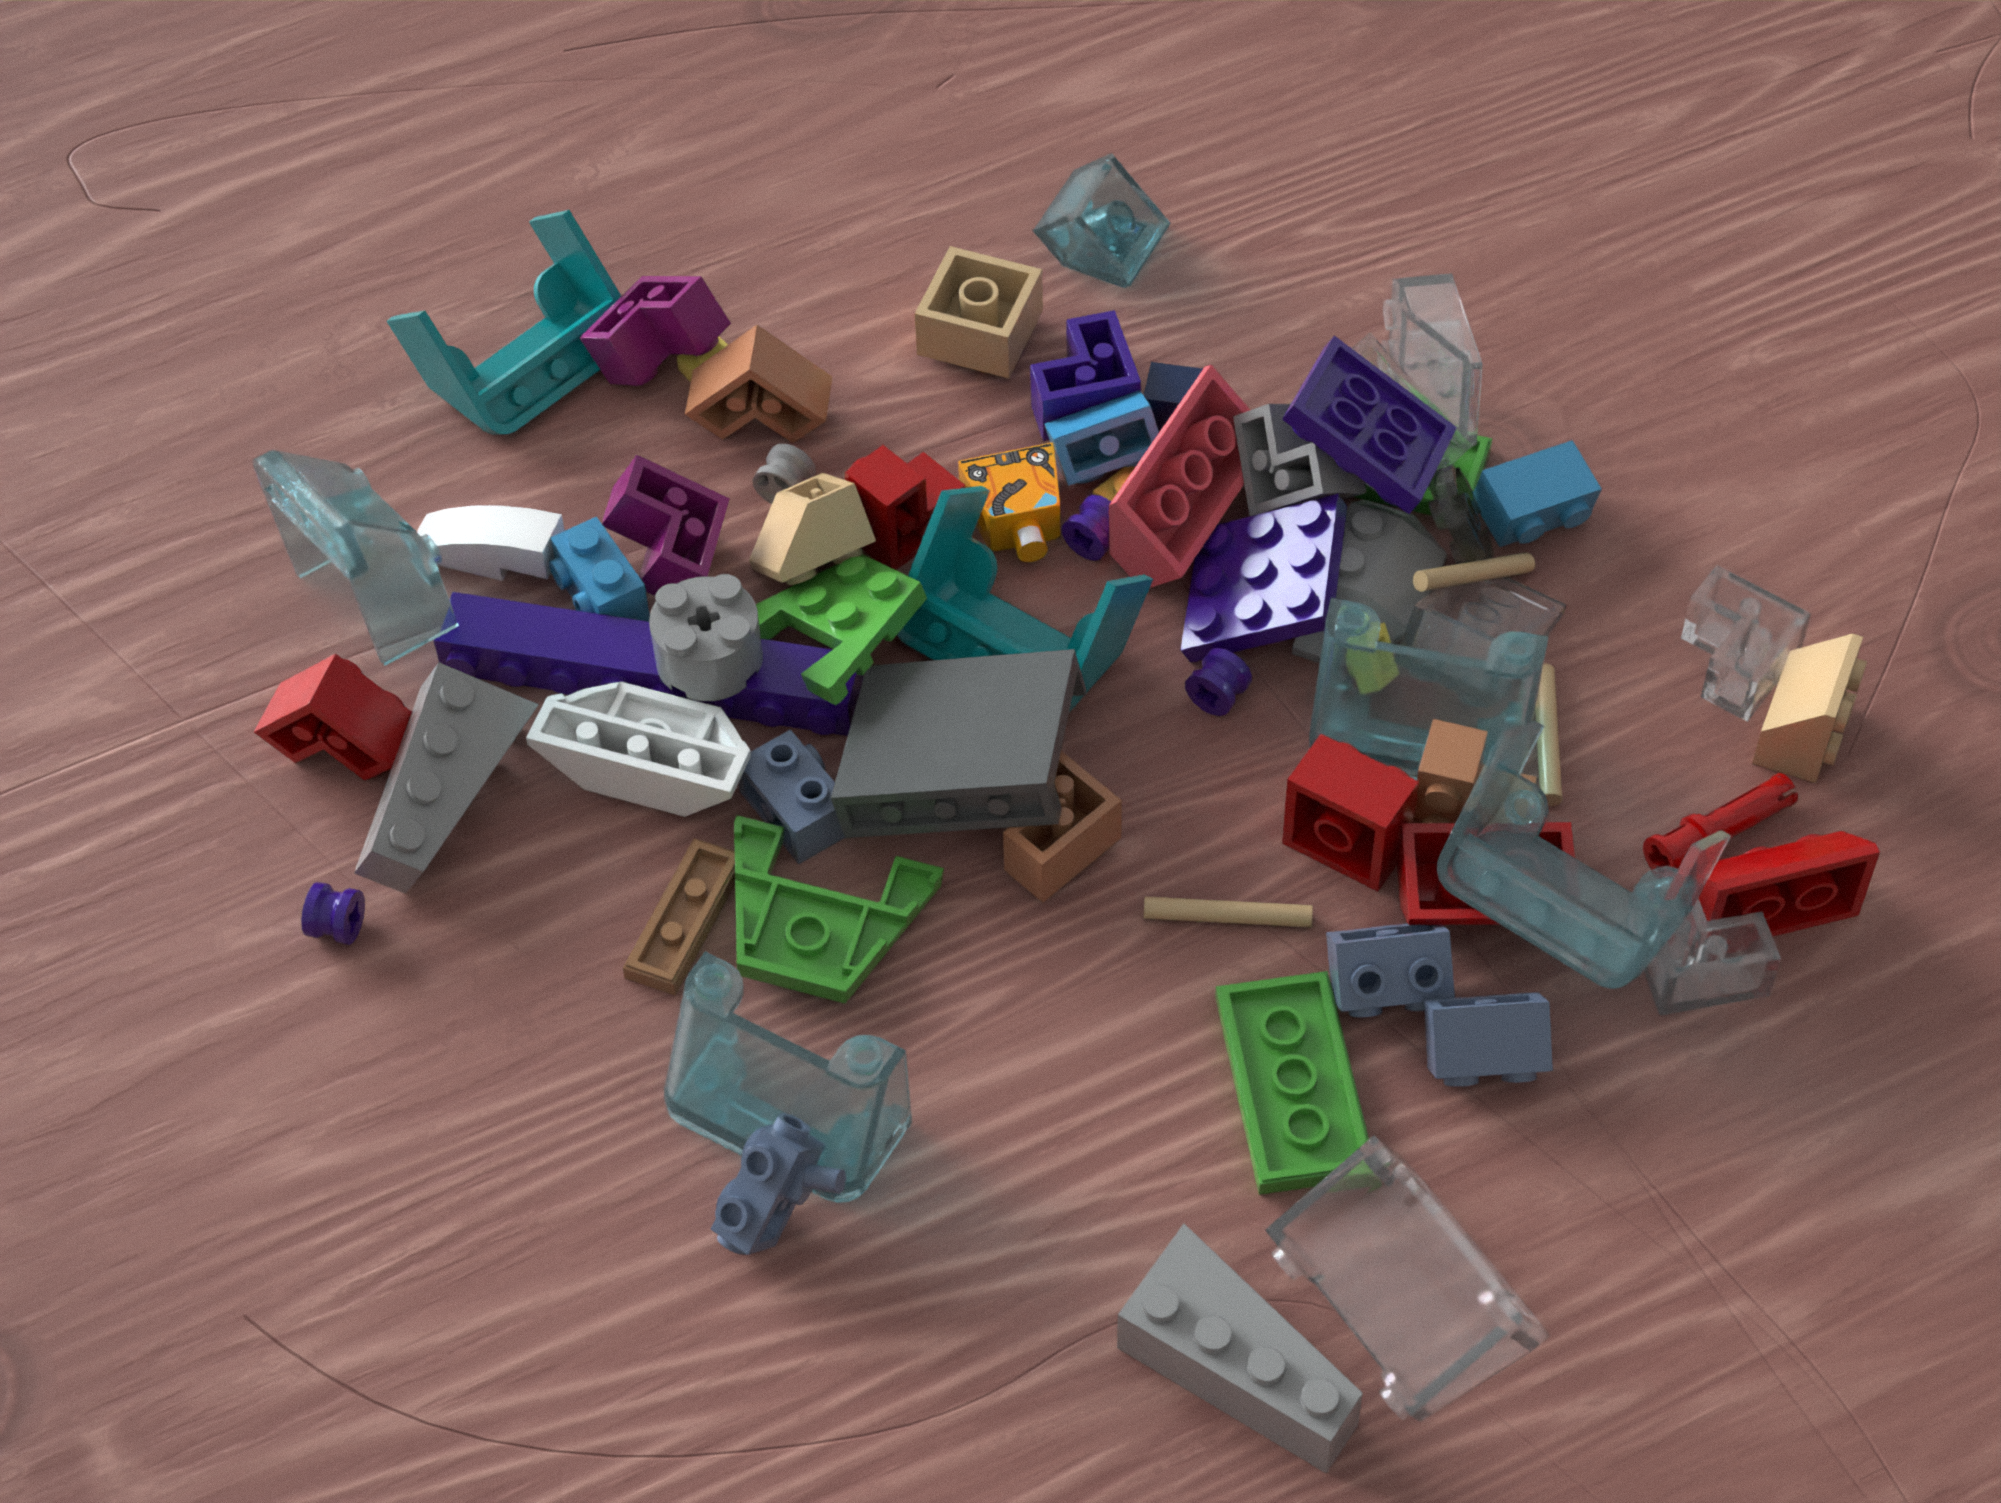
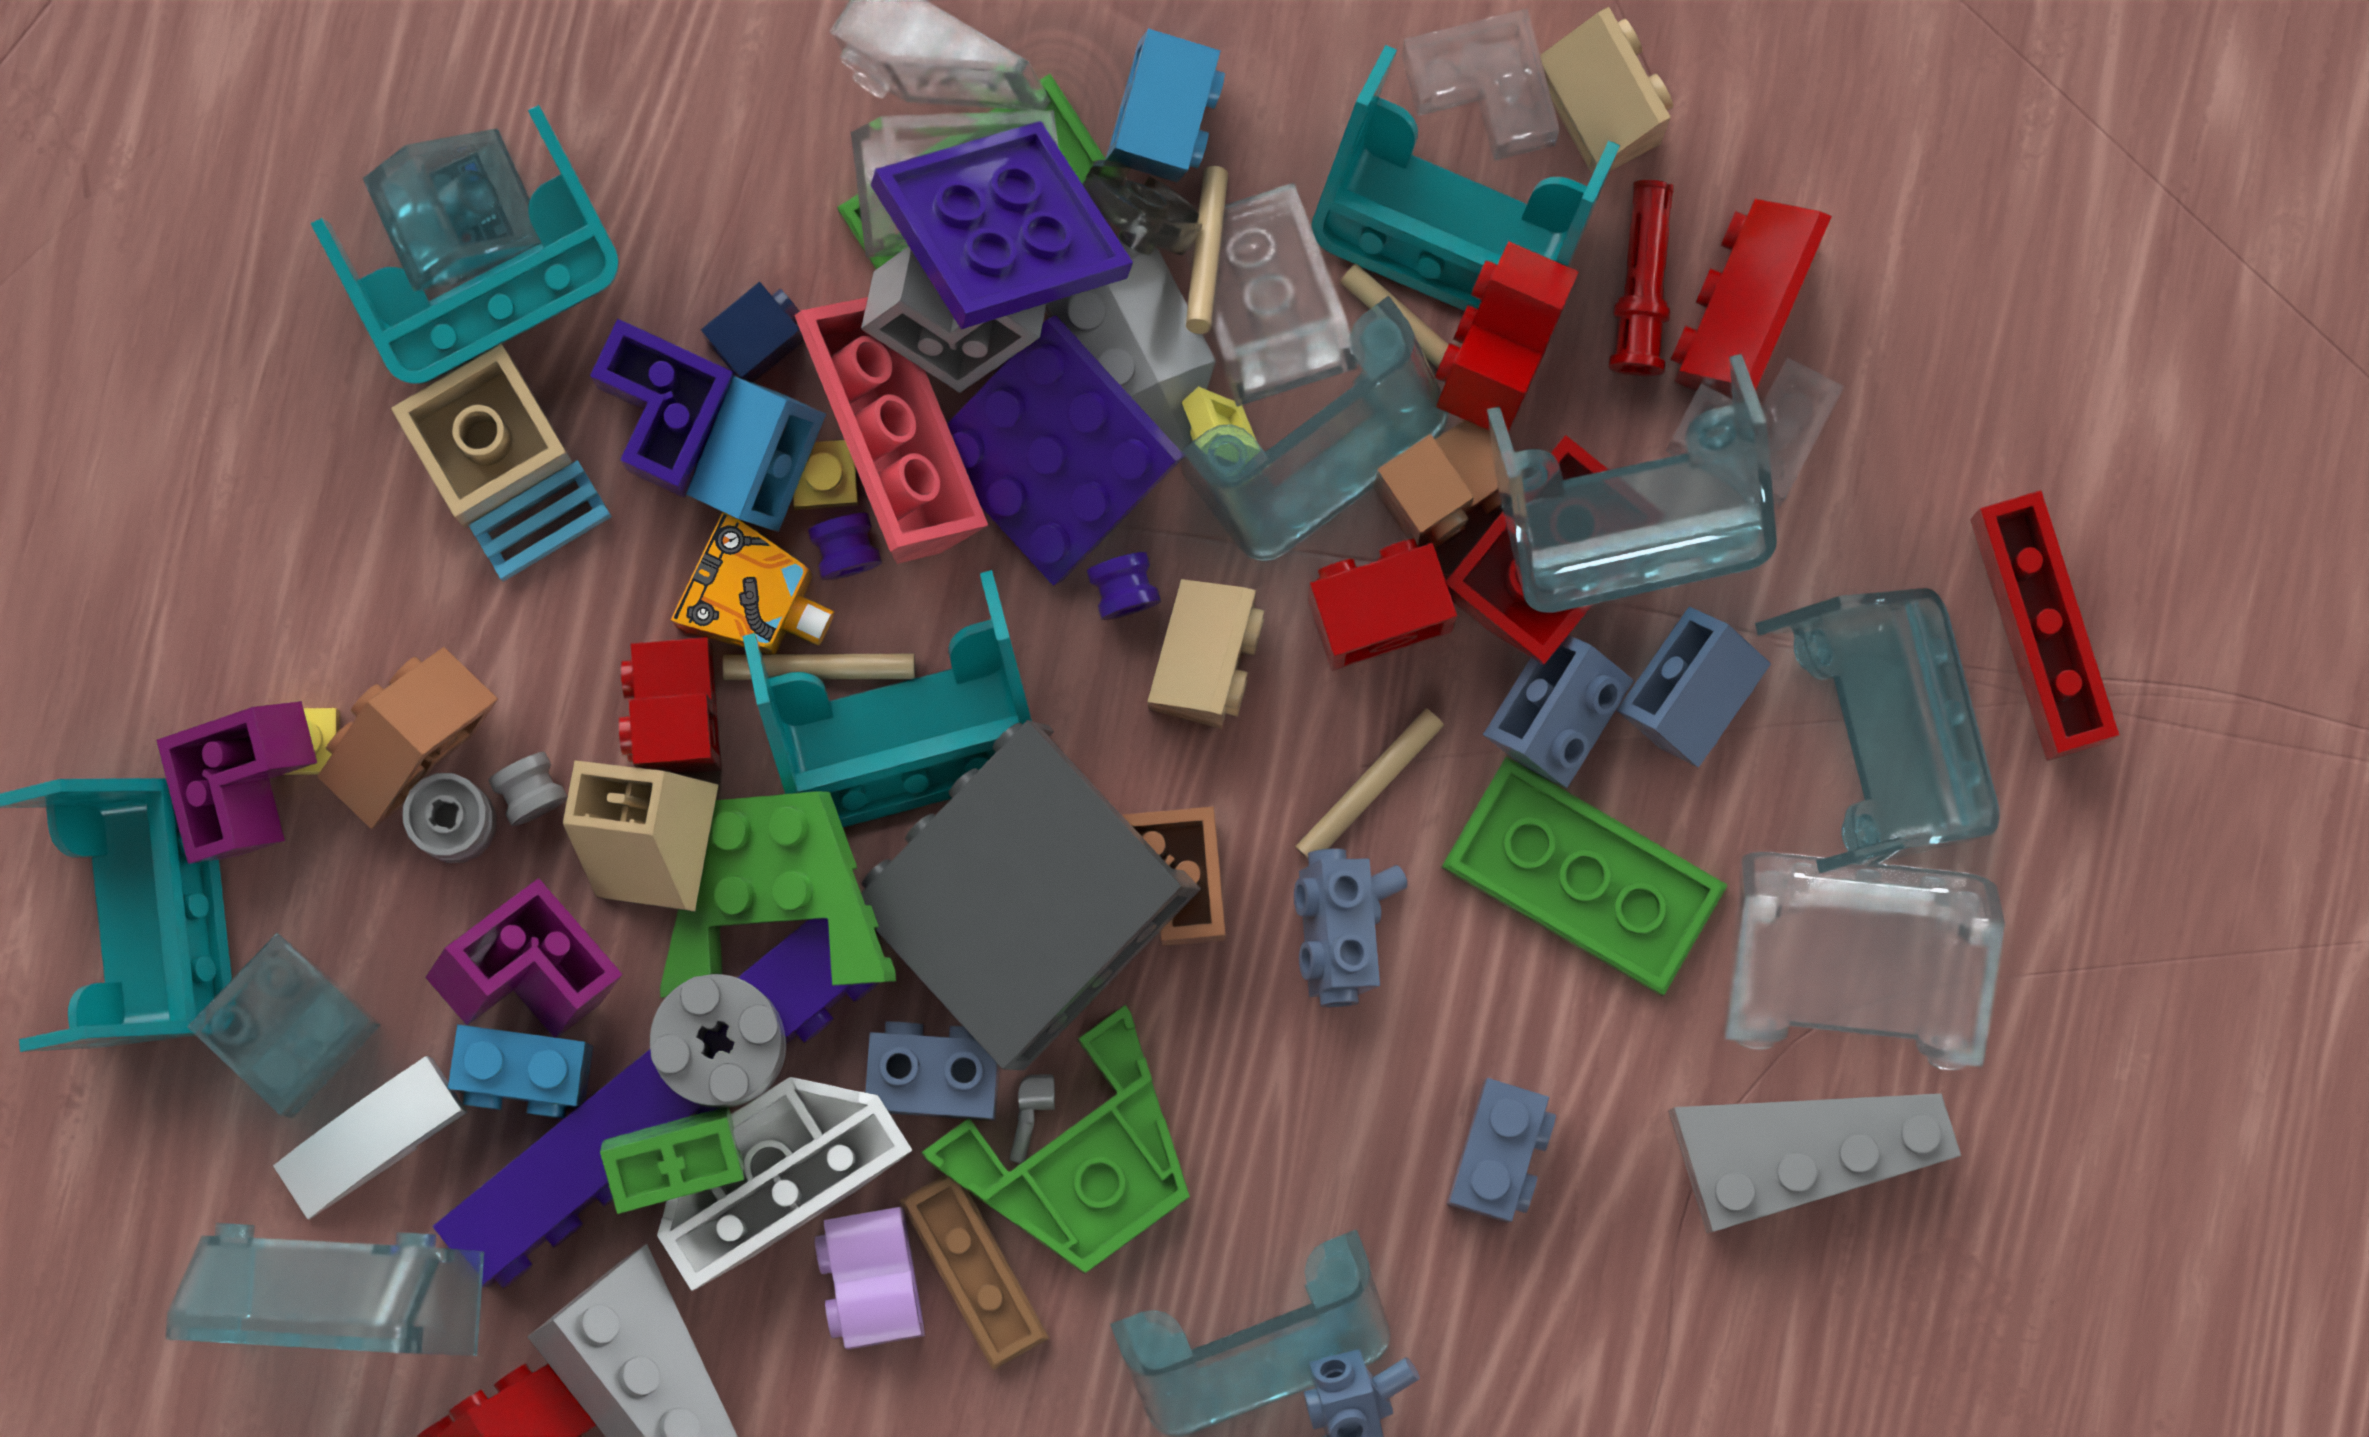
camera: 50 degrees left, 30 degrees up
none -> clear light blue slope [187,933,381,1118]
none -> teal windscreen [310,105,619,384]
none -> light grey wheel [403,773,497,863]
none -> medium azure tile [468,460,612,582]
none -> bright green hinge [600,1107,744,1214]
none -> tan bar [723,653,915,680]
none -> lavender brick [815,1207,925,1350]
none -> light grey hand [1009,1074,1055,1163]
none -> tan slope [1147,579,1265,729]
none -> sand blue brick [1294,849,1408,1008]
none -> teal windscreen [1311,45,1620,311]
none -> red brick [1434,241,1579,438]
none -> sand blue brick [1447,1078,1556,1223]
none -> clear light blue windscreen [1755,588,2000,873]
none -> red brick [1970,490,2120,761]

